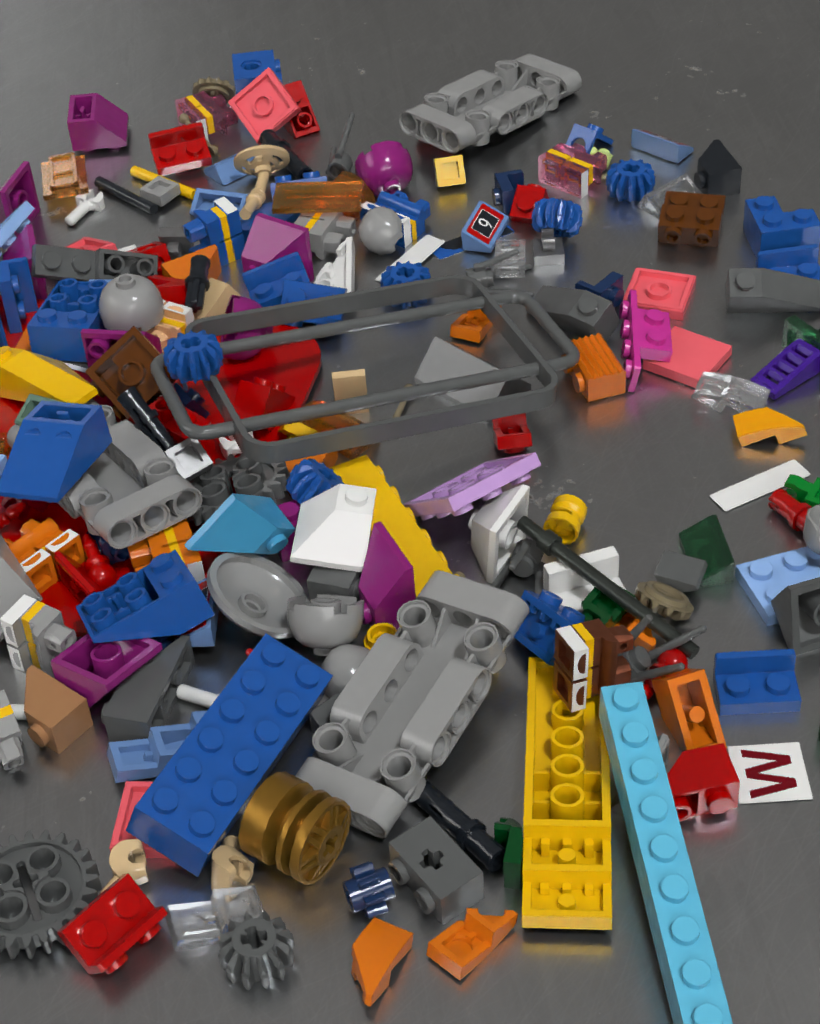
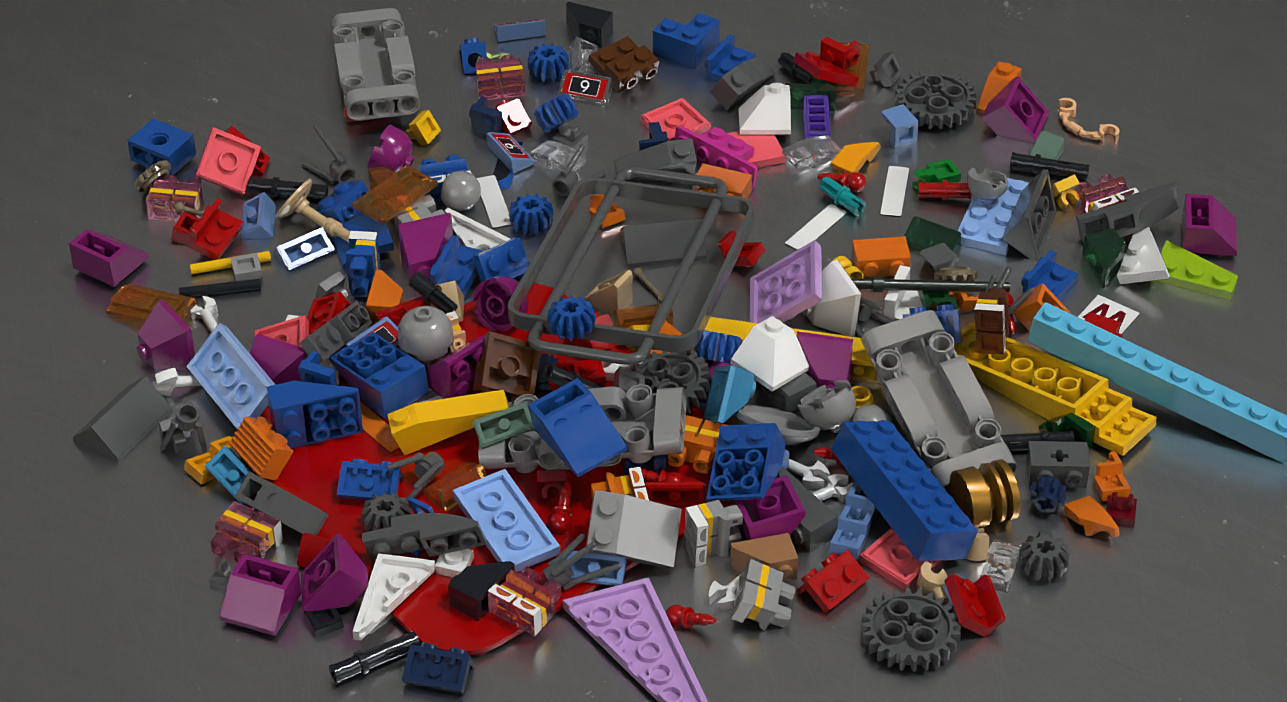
camera: 55 degrees left, 0 degrees up
none -> slope [557,70,612,107]
none -> white slope [738,83,791,135]
none -> white sticker [785,204,847,250]
none -> white bar [786,459,830,490]
none -> red bracket [796,549,870,613]
none -> red bar [817,171,866,193]
none -> teal axle [819,177,866,216]
none -> orange brick [851,236,911,279]
none -> dark red tile [1106,492,1137,528]

